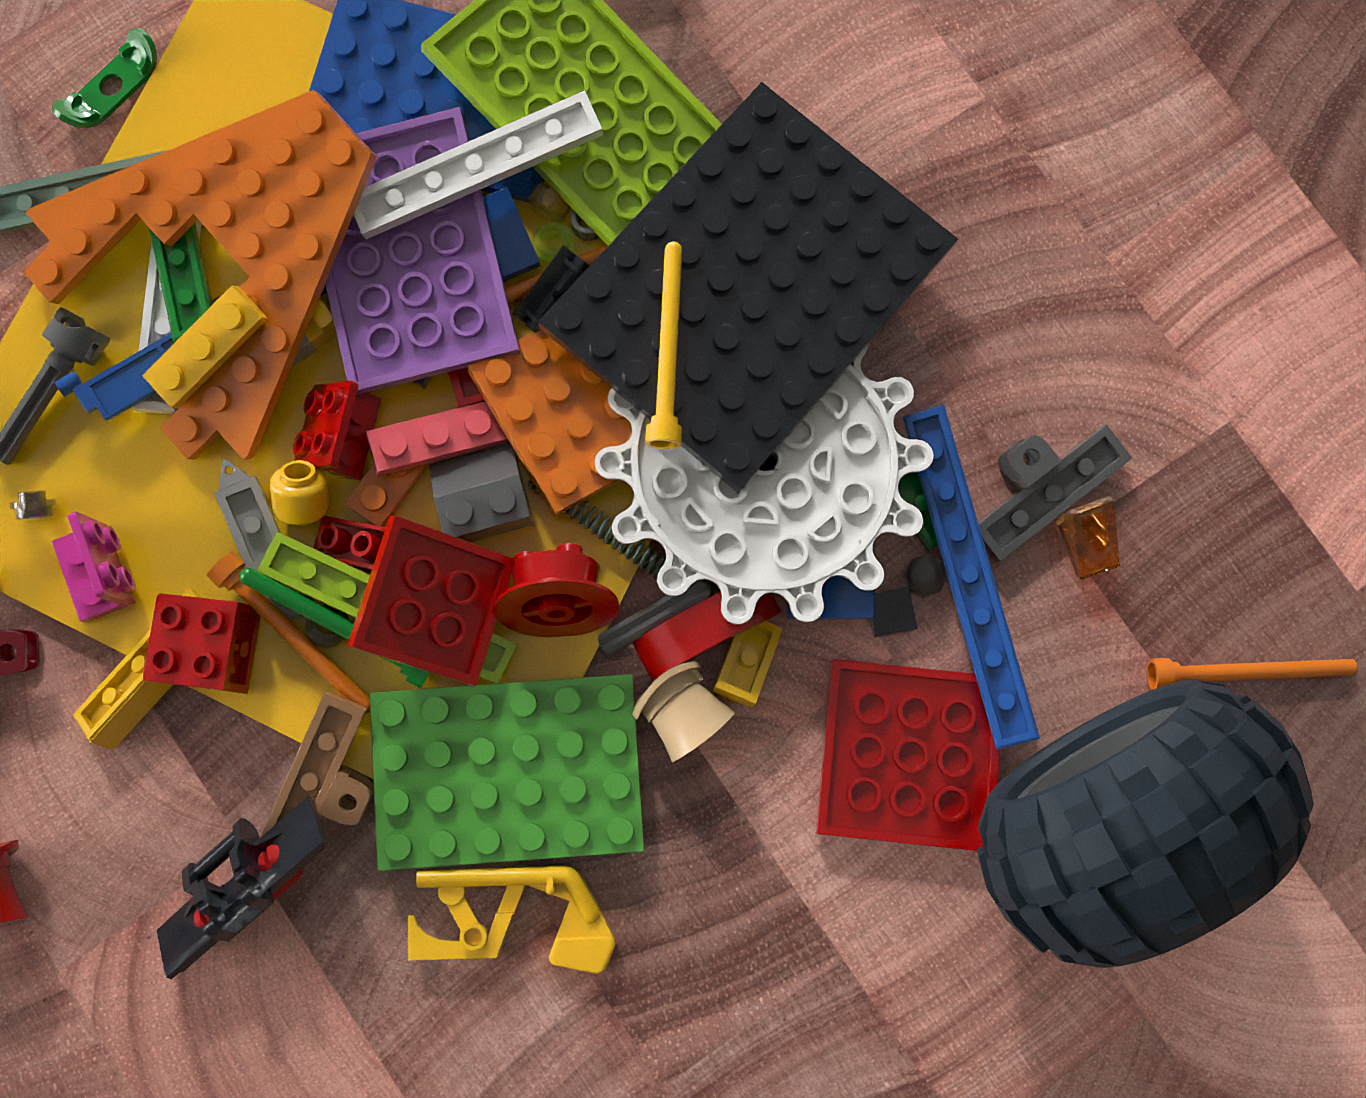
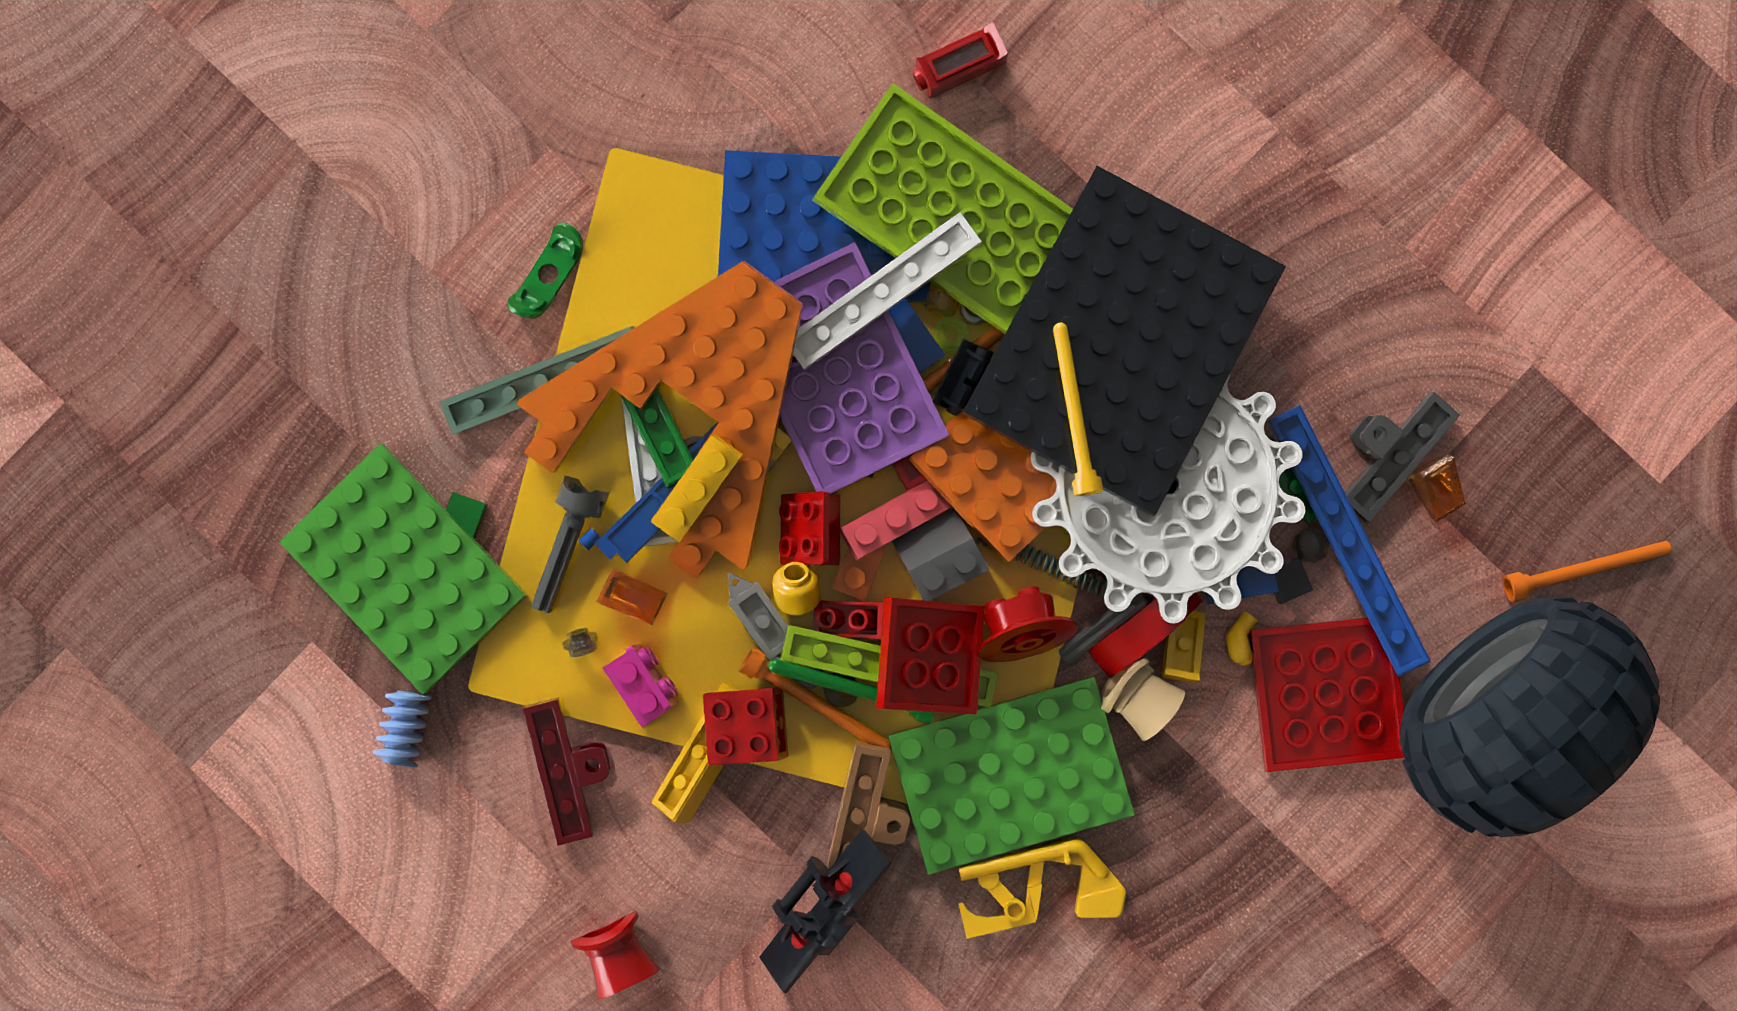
camera: 10 degrees left, 5 degrees up
none -> clear orange slope [596,569,668,625]
none -> yellow arm [1225,611,1258,666]

